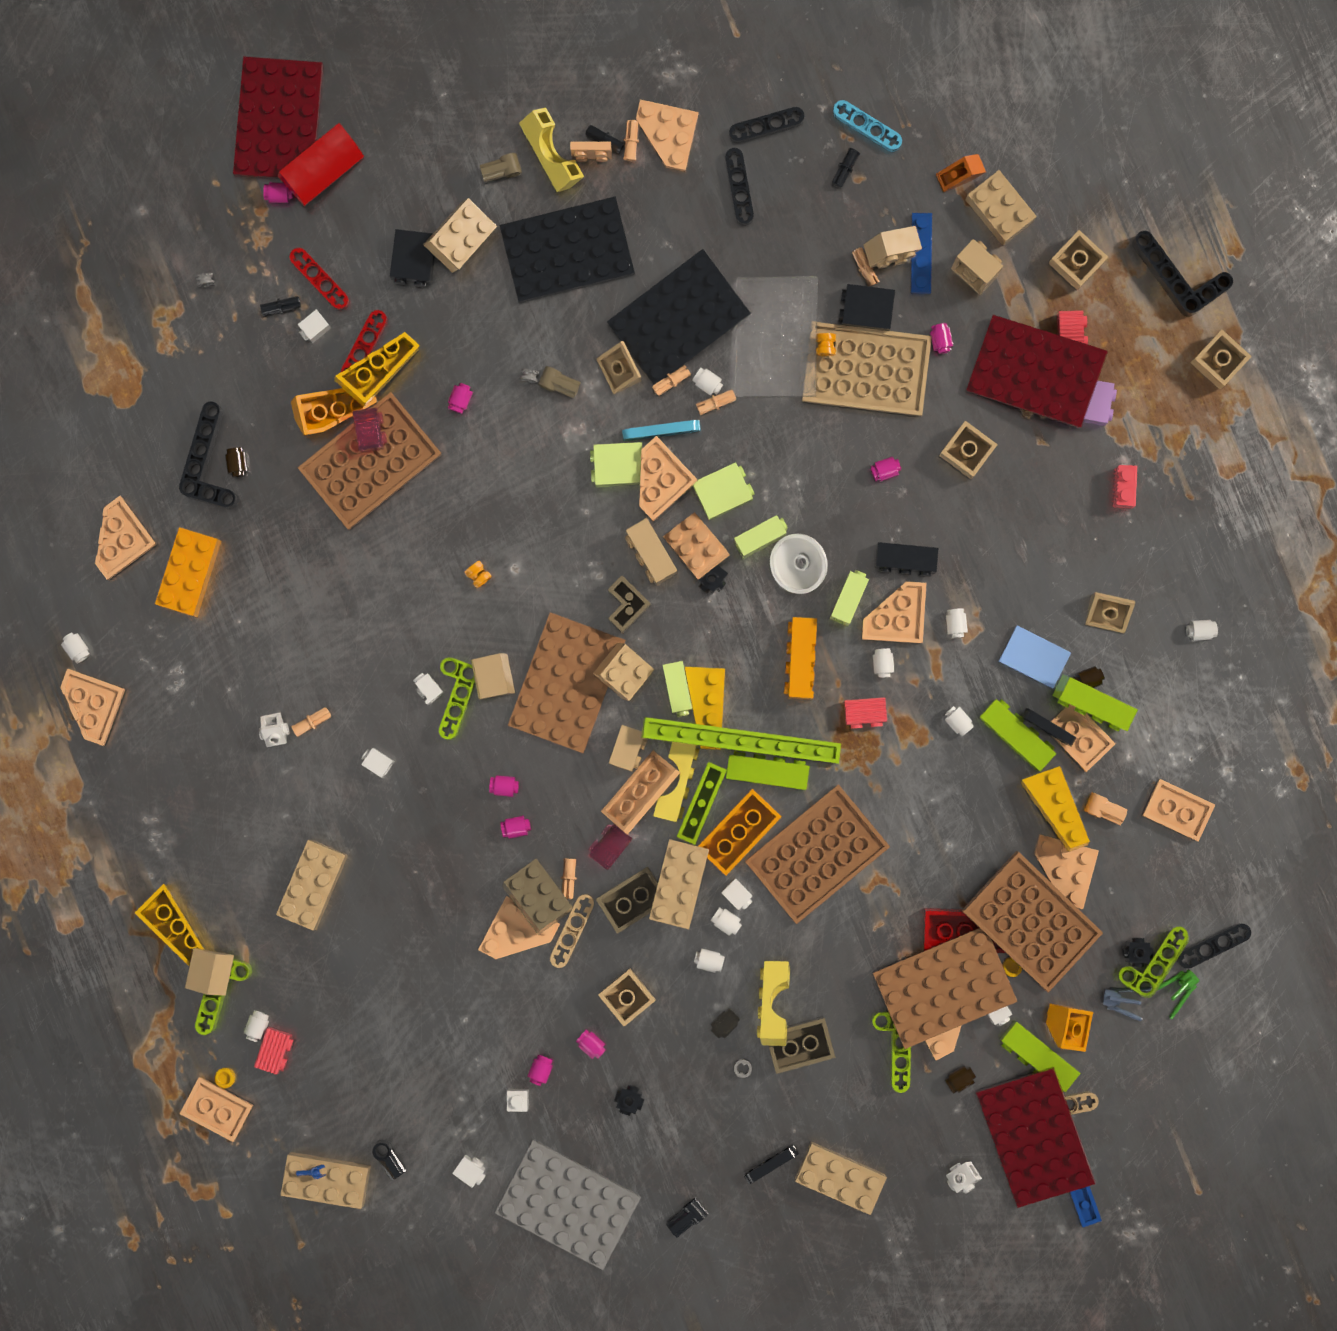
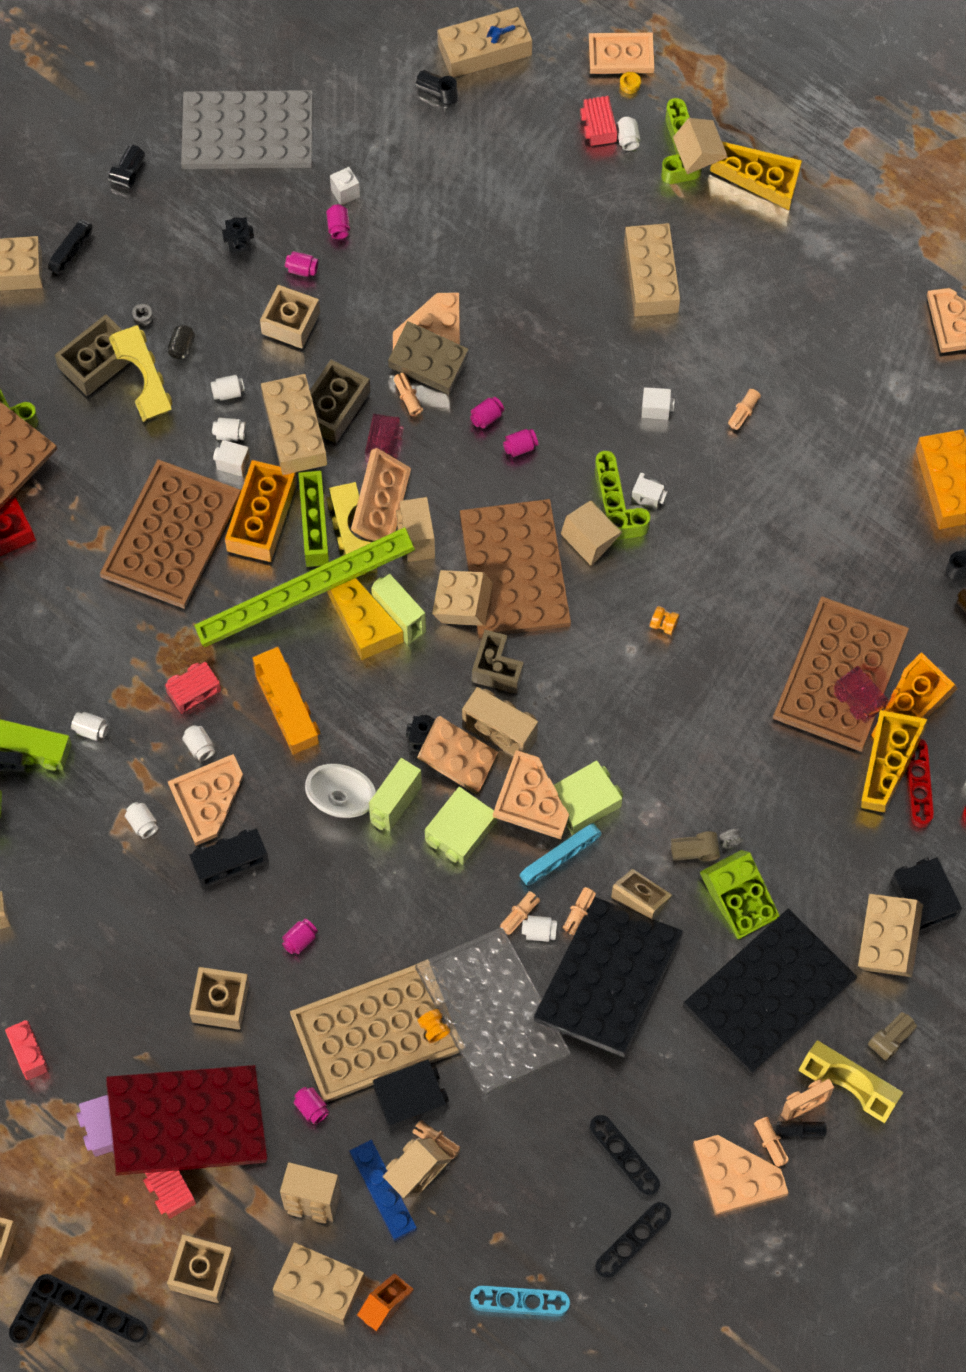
camera: 145 degrees right, 20 degrees down
white brick [259,713,289,747] -> none
dark pink brick [447,383,473,414] -> none
white brick [452,1155,486,1188] -> none
tan beam [550,894,594,968] -> none
lime brick [726,751,810,790] -> none
yellowish green brick [829,570,869,627] -> none
black axle [832,148,860,188] -> none
light blue tile [998,625,1071,689] -> none
none -> lime slope [700,850,780,939]

